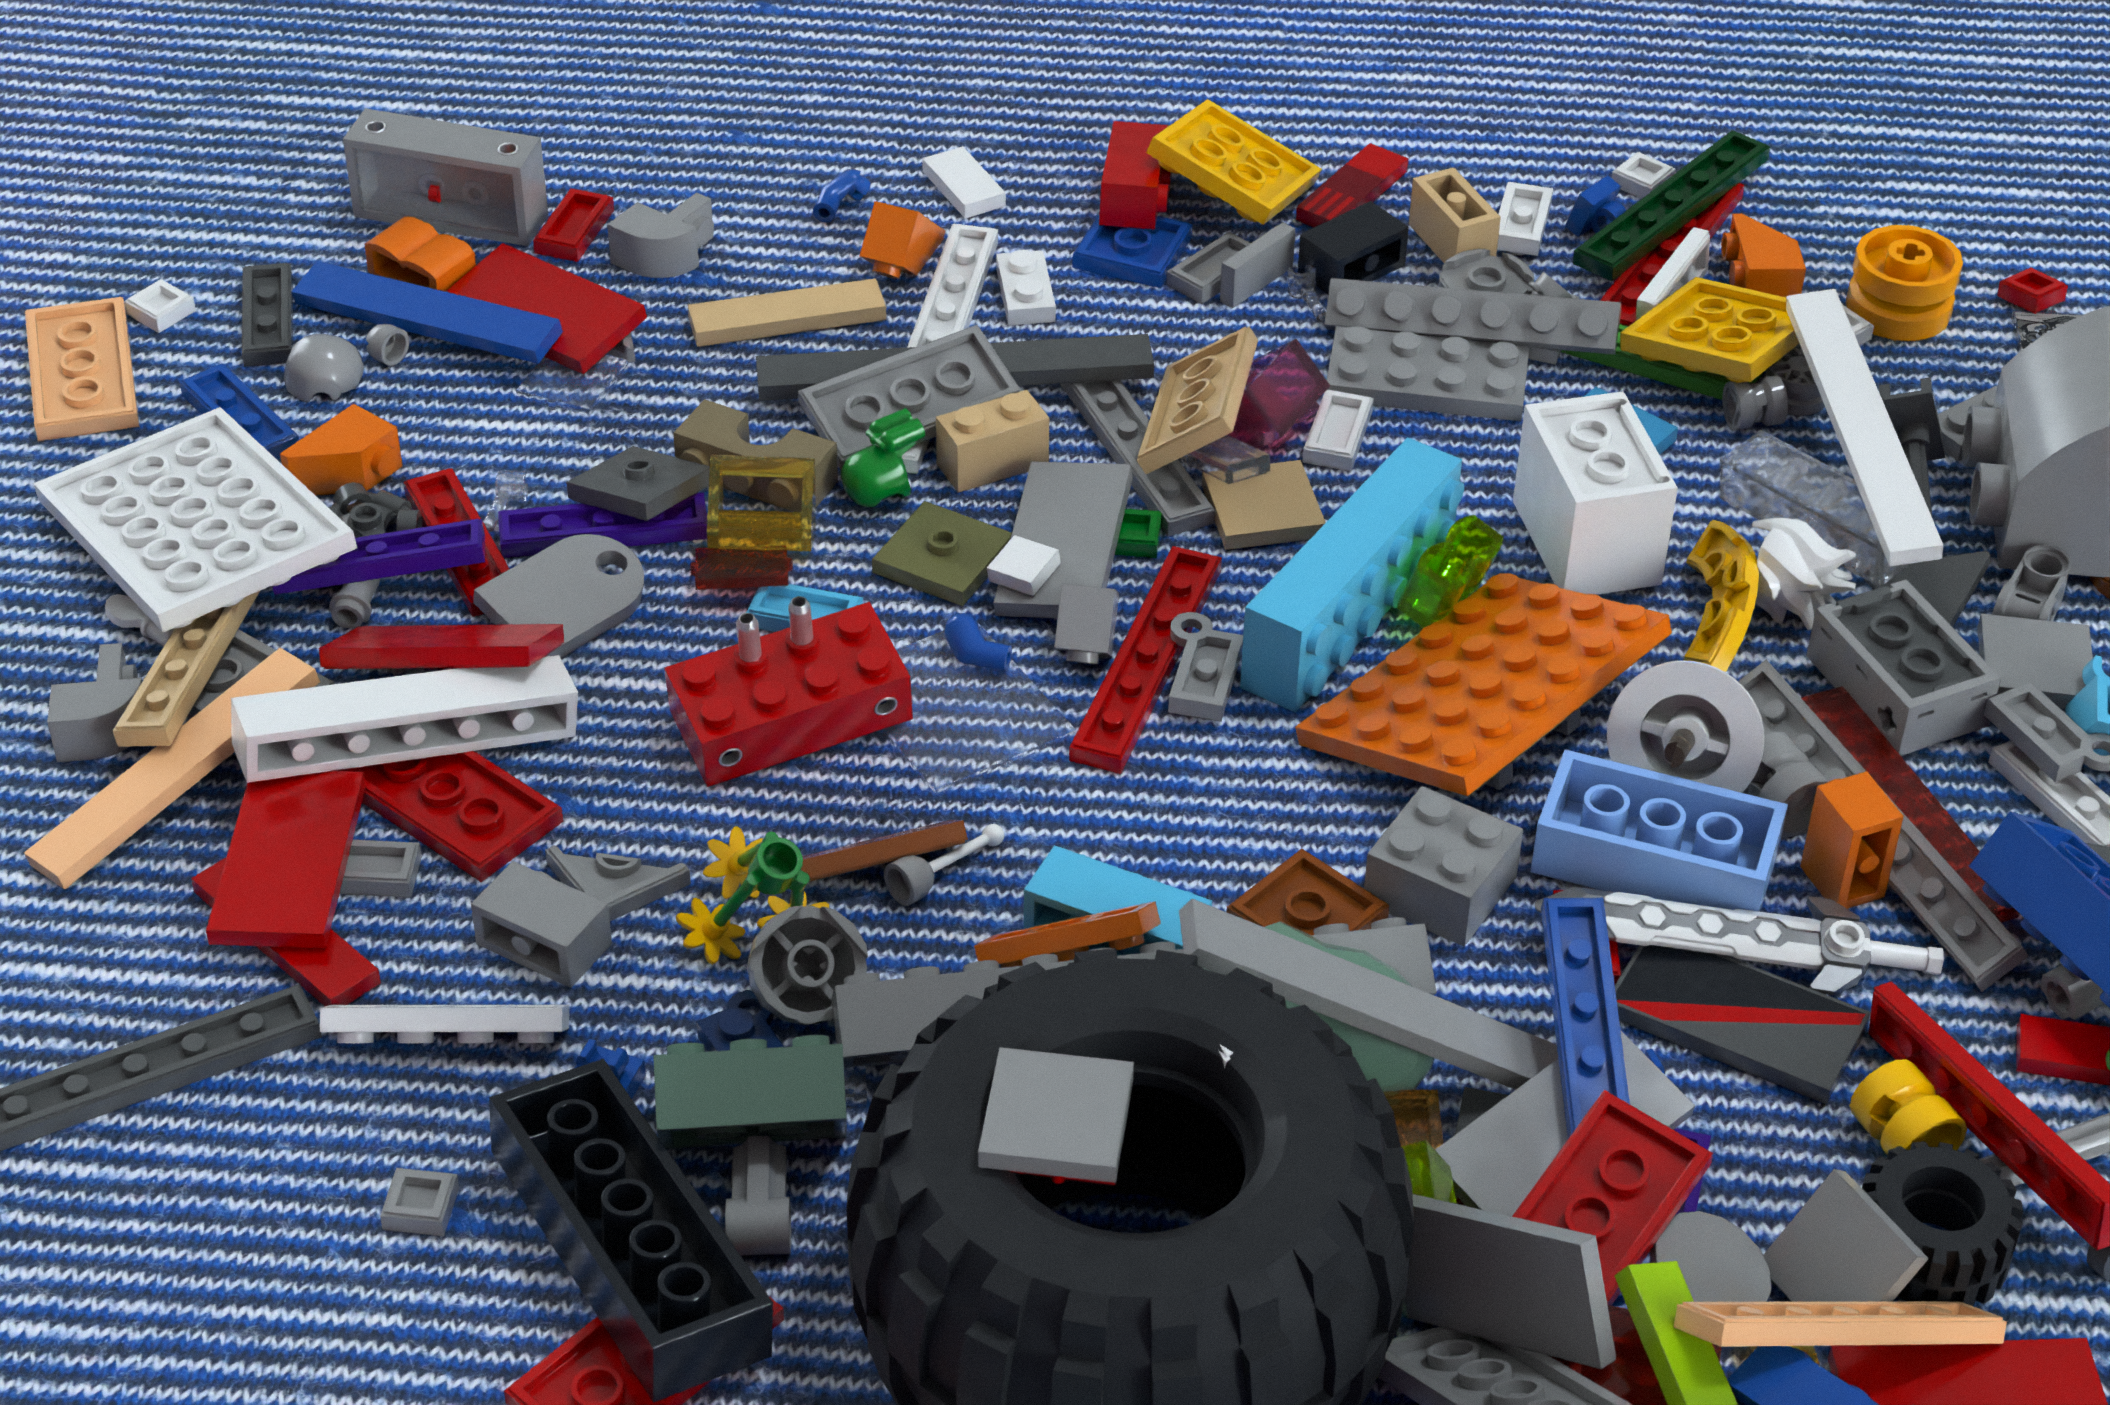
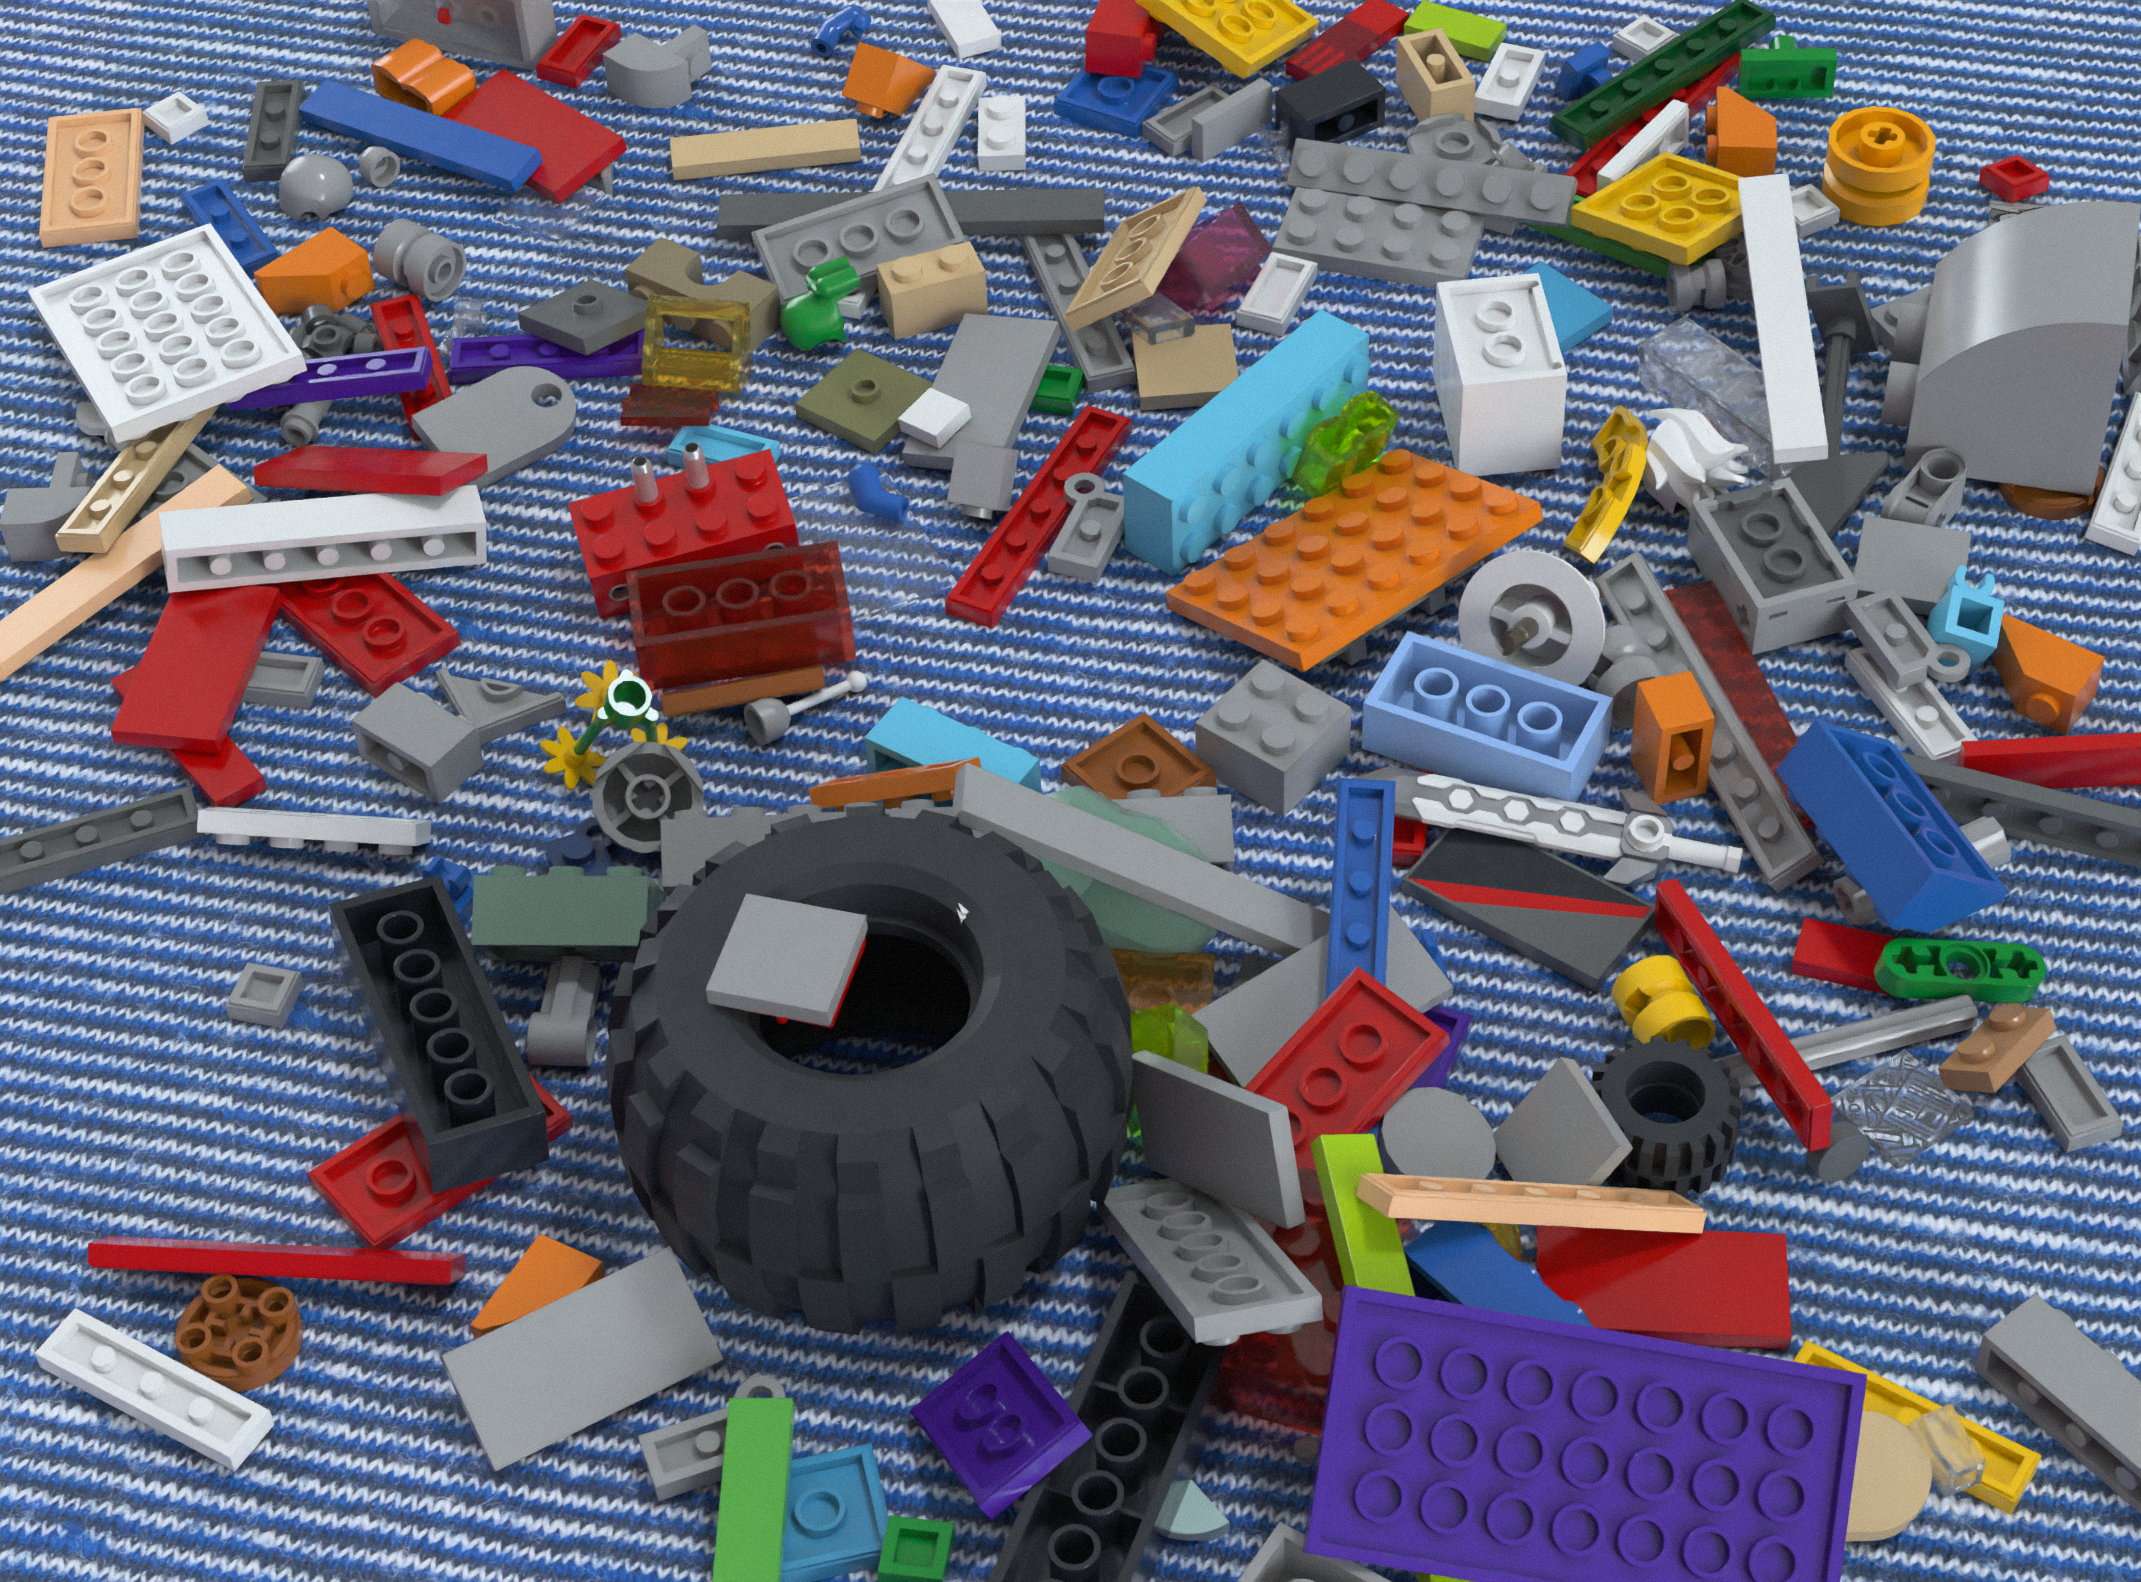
camera: 10 degrees right, 5 degrees up
none -> light grey wheel [373,218,467,302]
none -> clear red brick [626,540,856,691]
none -> lime tile [1404,0,1507,62]
none -> green tile [1737,35,1838,99]

